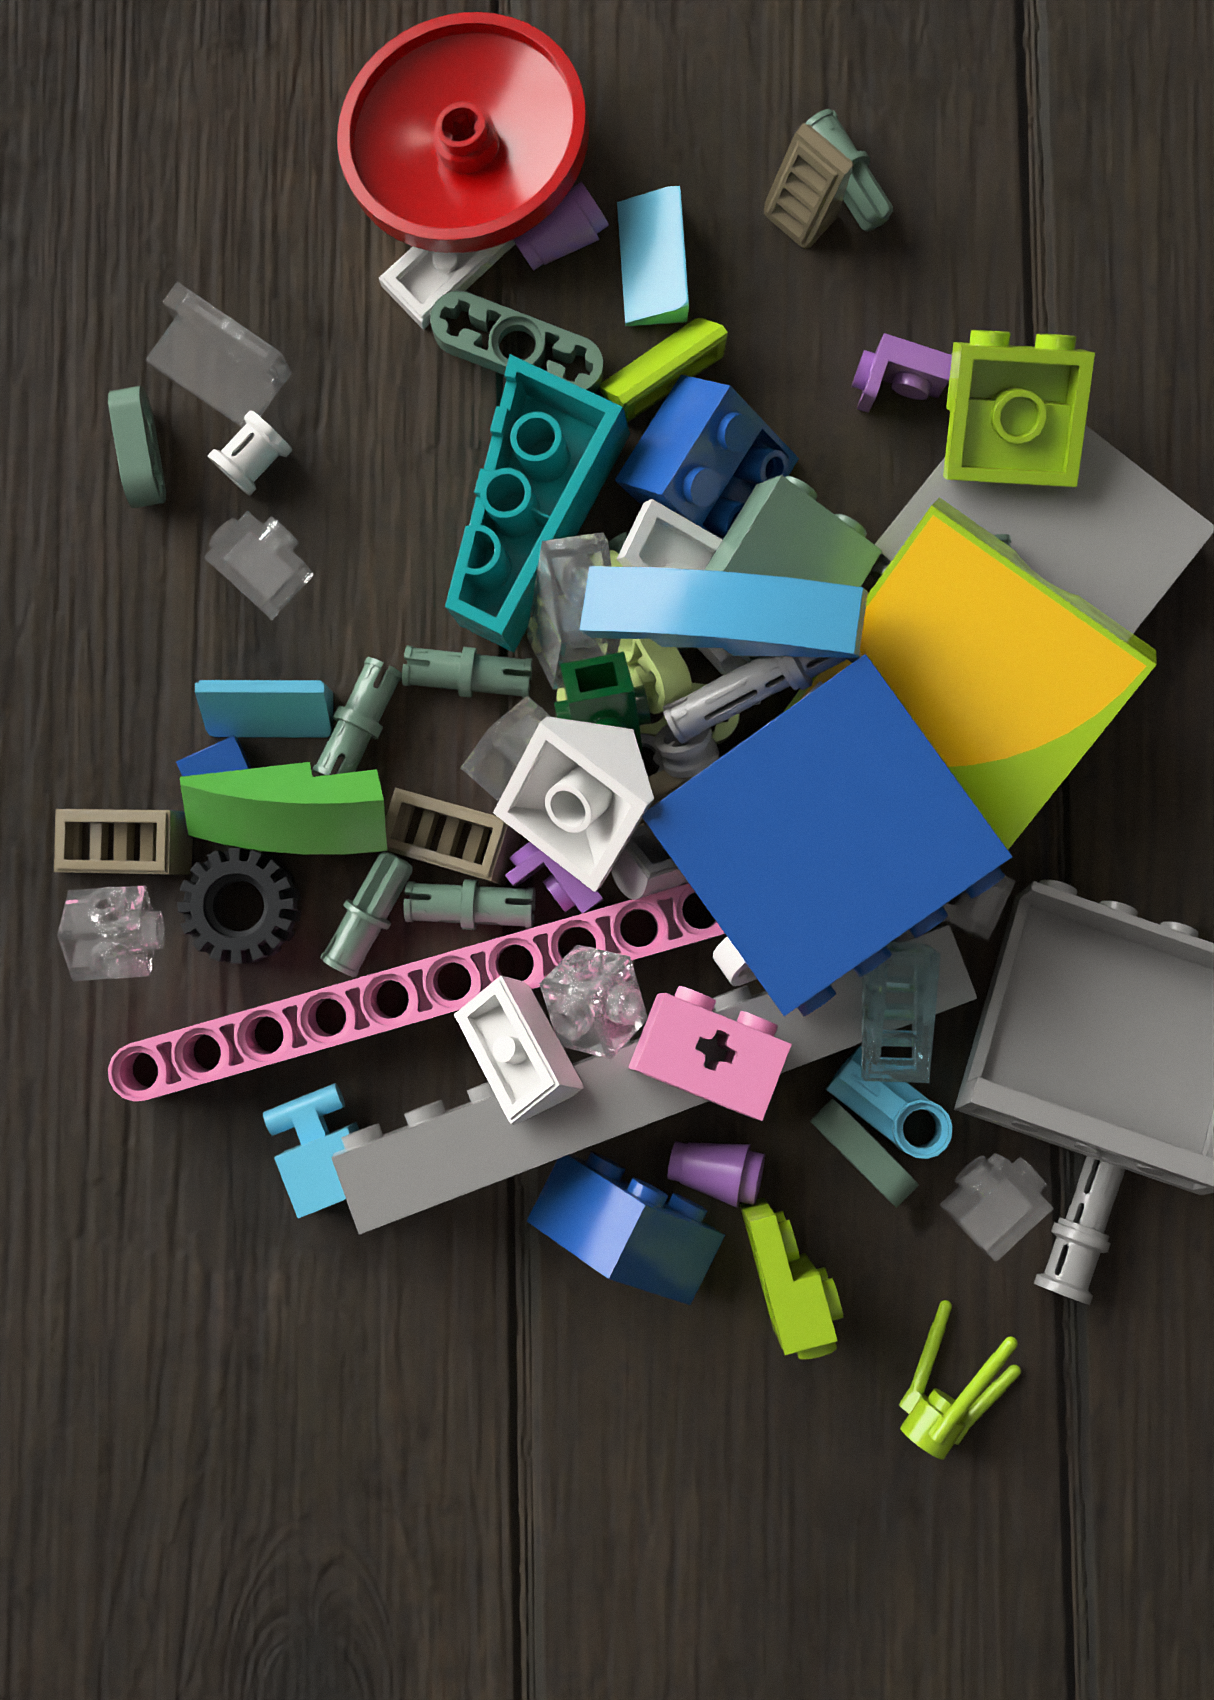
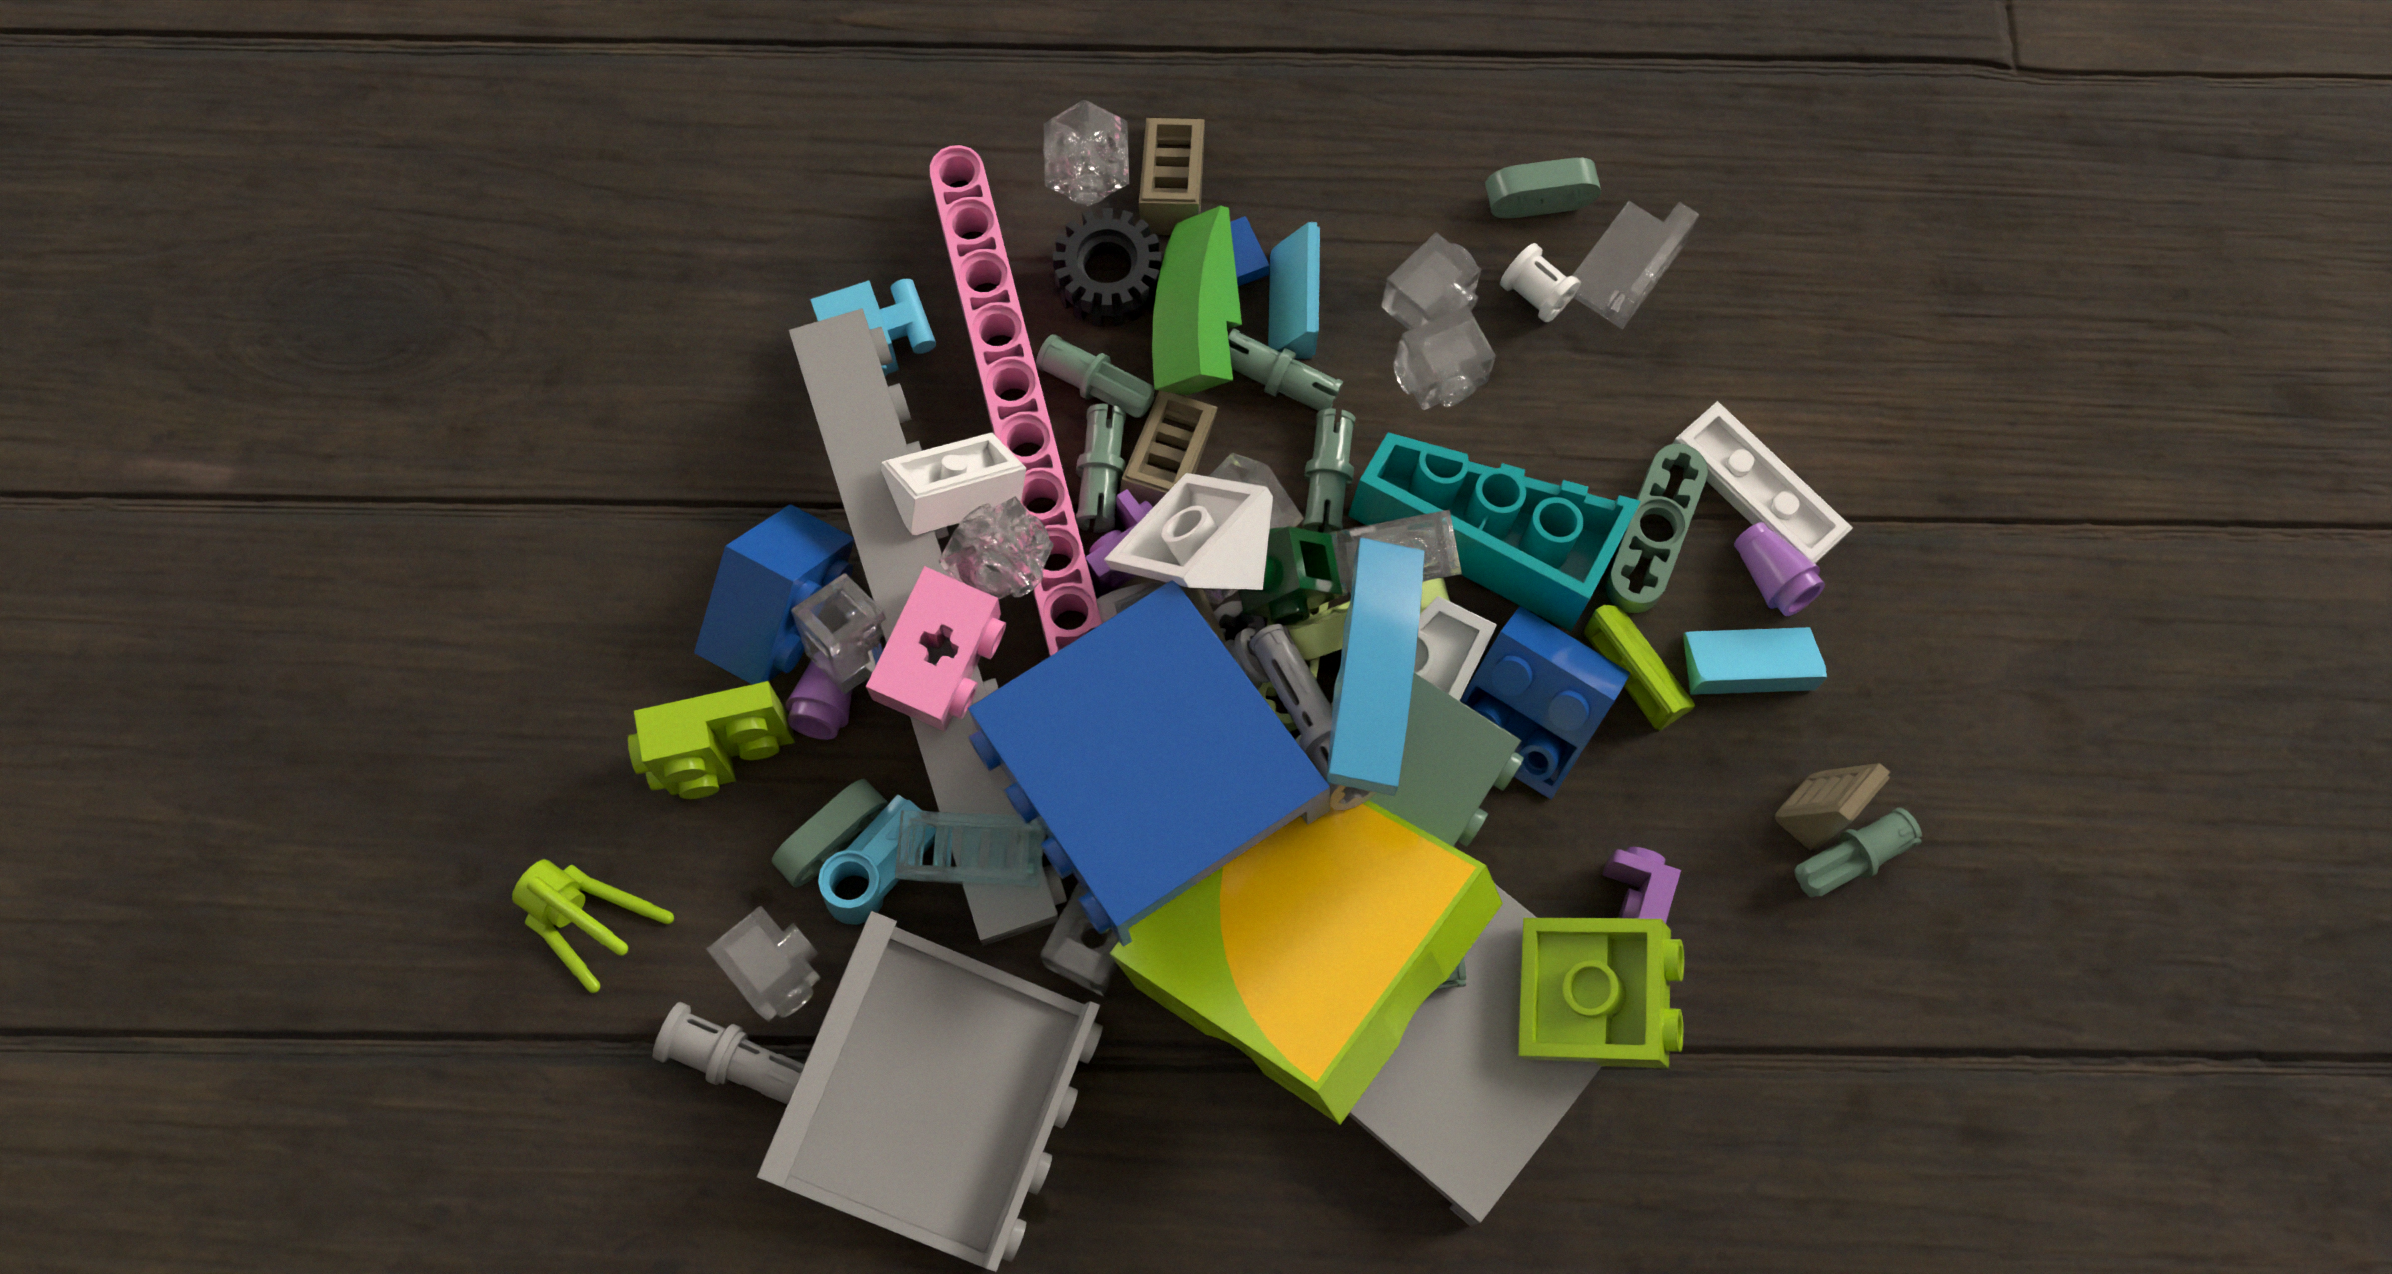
camera: 90 degrees right, 15 degrees down
red dish [337,12,589,253] -> none
none -> clear brick [791,573,886,694]
none -> clear brick [1393,306,1496,410]

